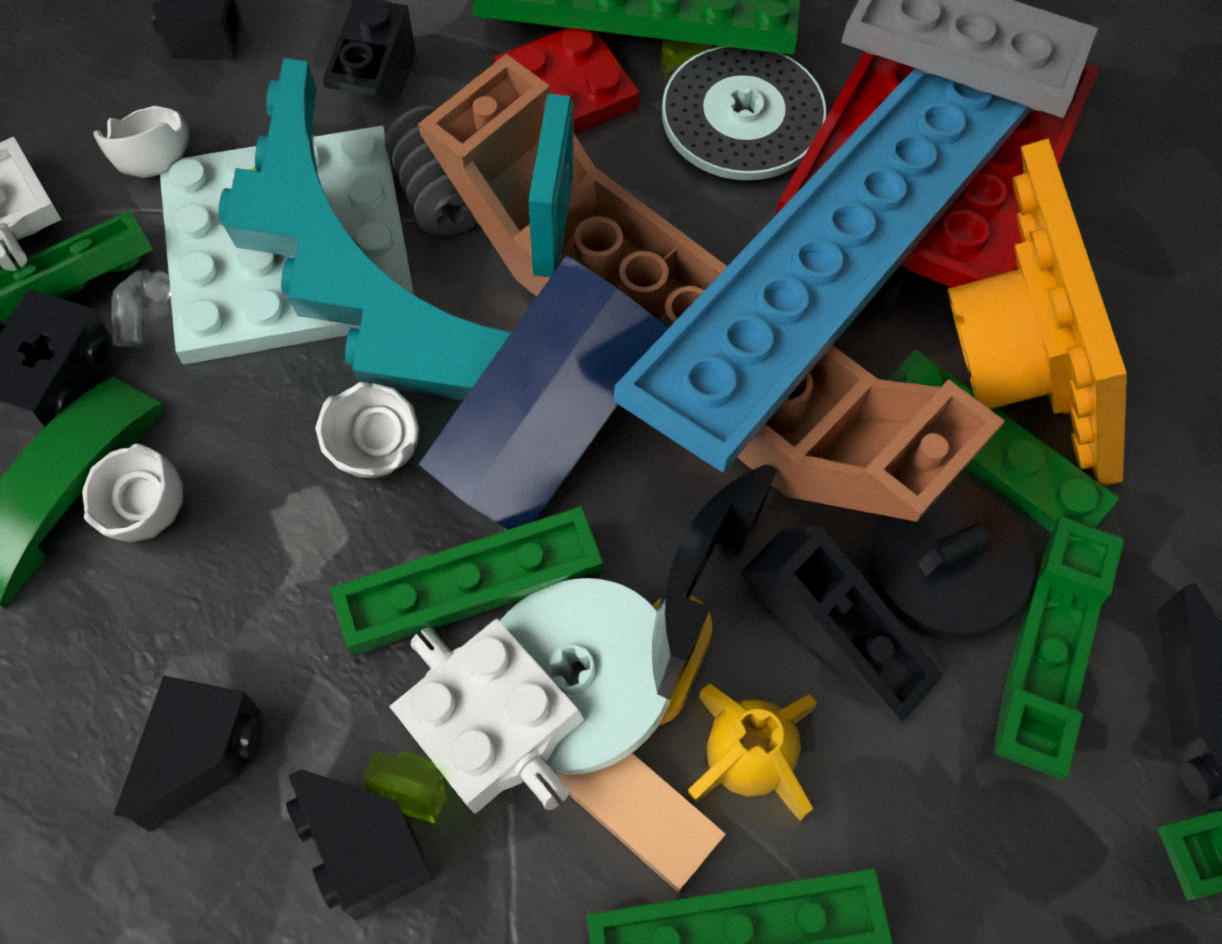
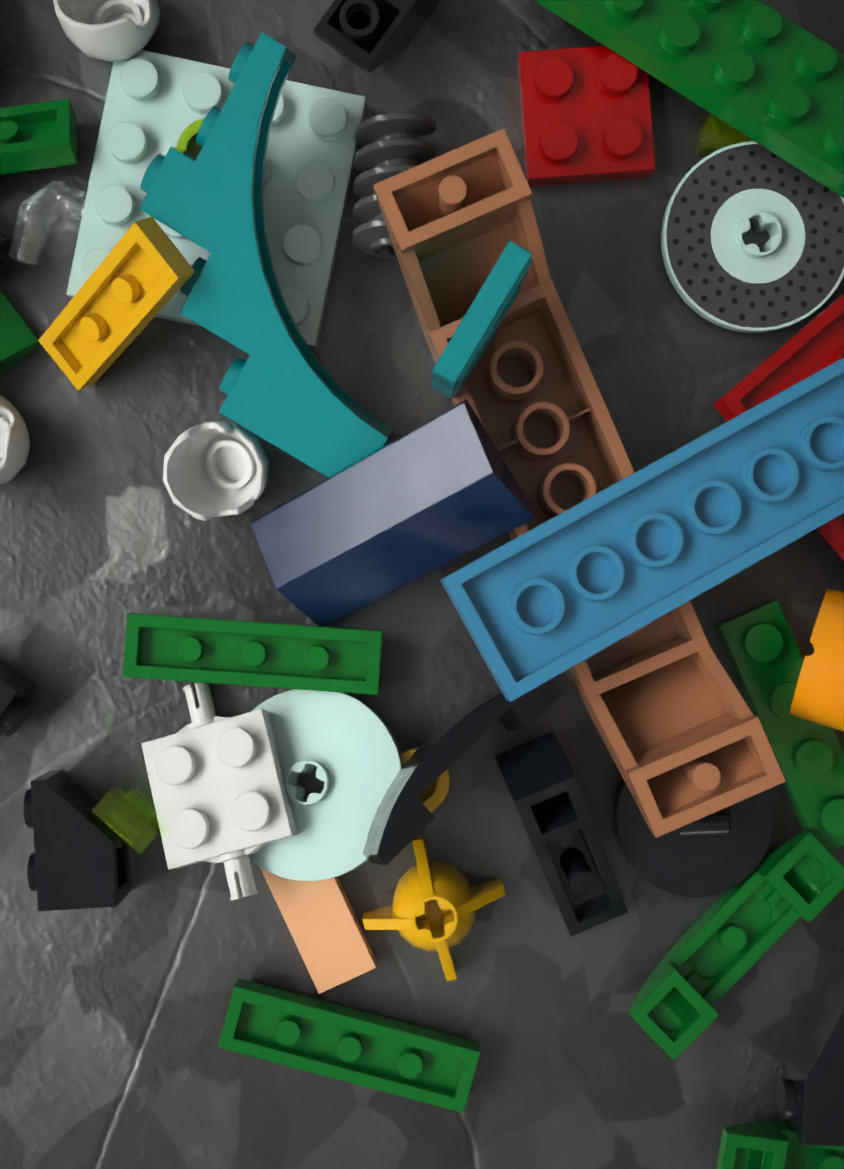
camera: 20 degrees right, 25 degrees up
none -> yellow plate [38,216,195,391]

